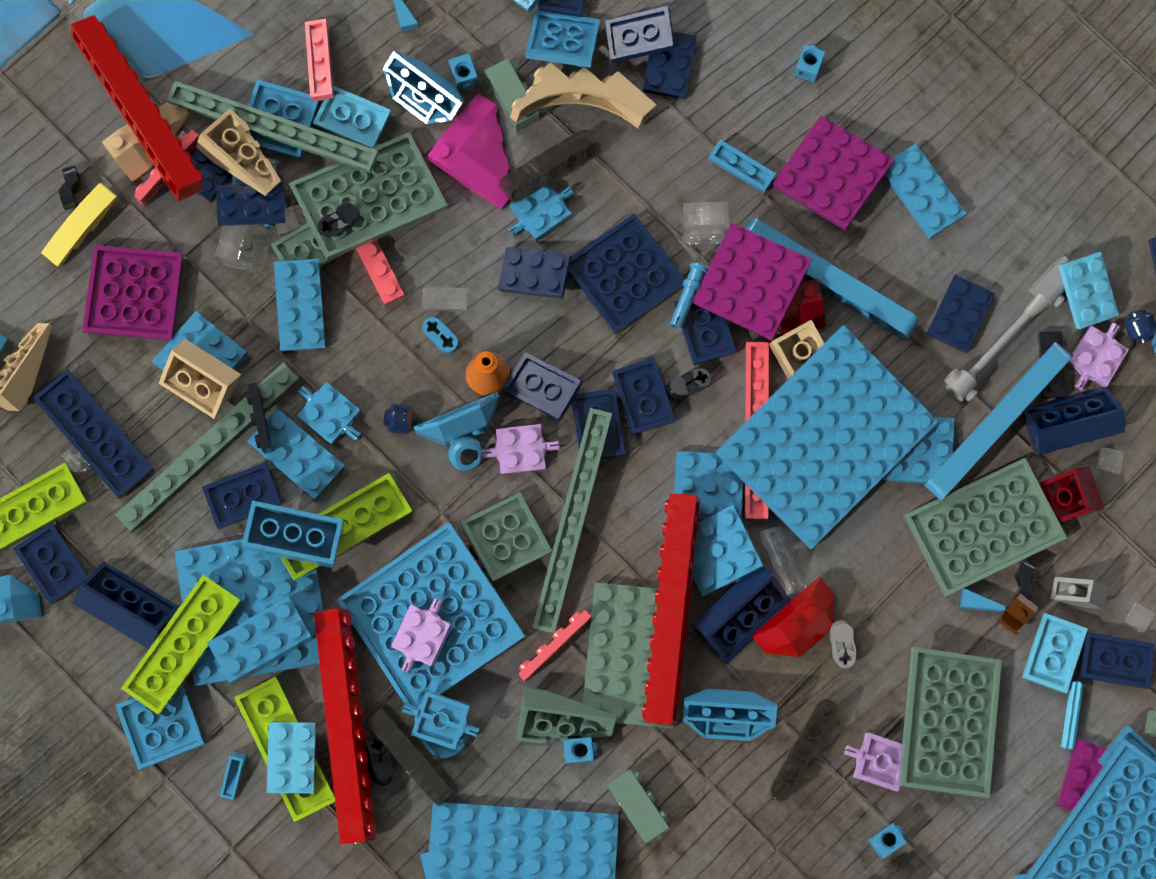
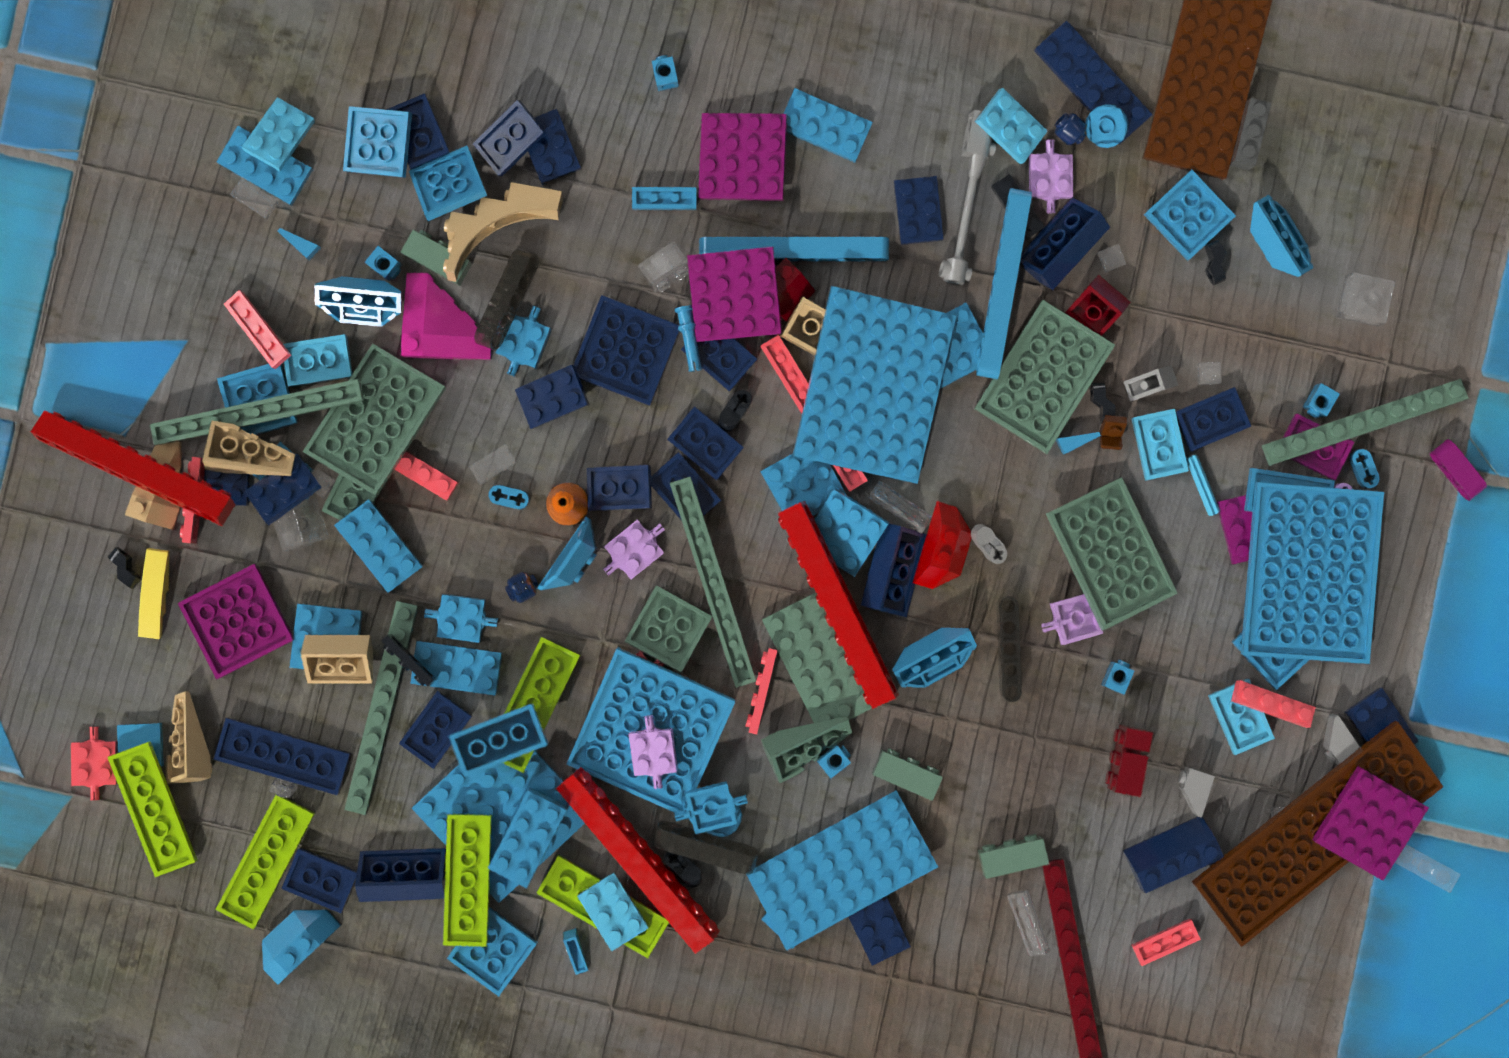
camera: 30 degrees left, 10 degrees up
black piece [318,203,360,238] -> none
dark azure piece [448,436,483,471] -> none

